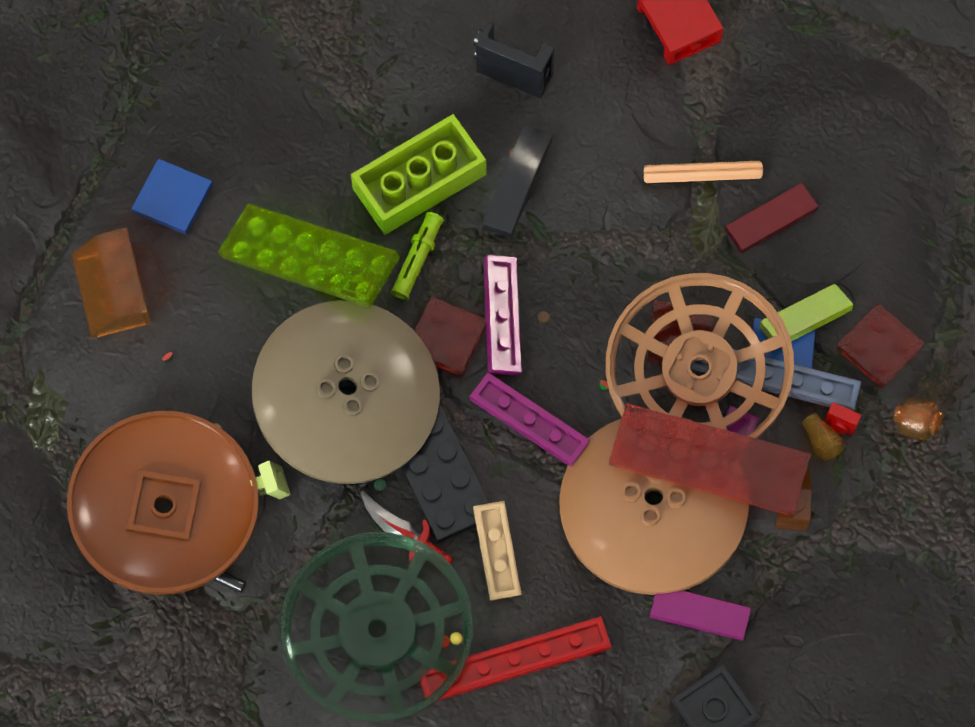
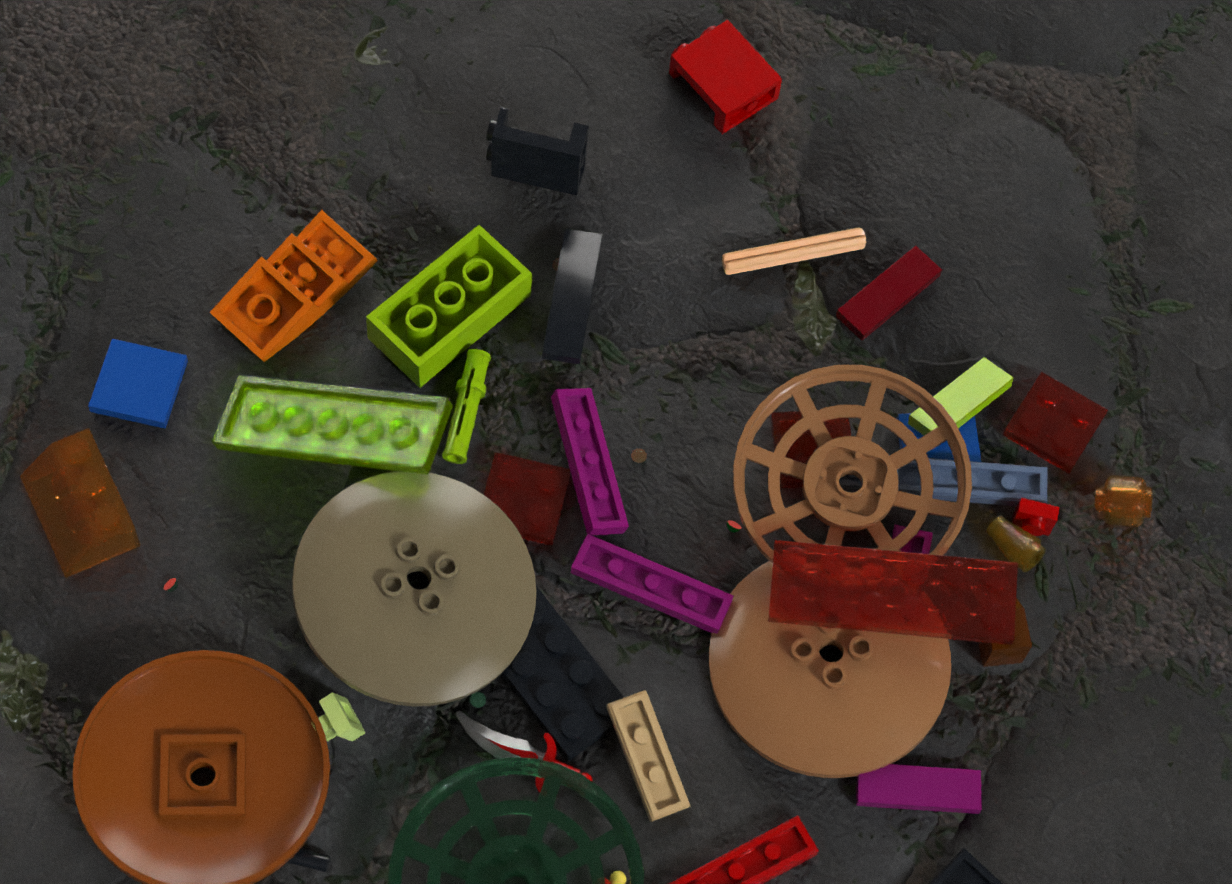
camera: 20 degrees left, 5 degrees down
none -> orange slope [210,210,378,362]

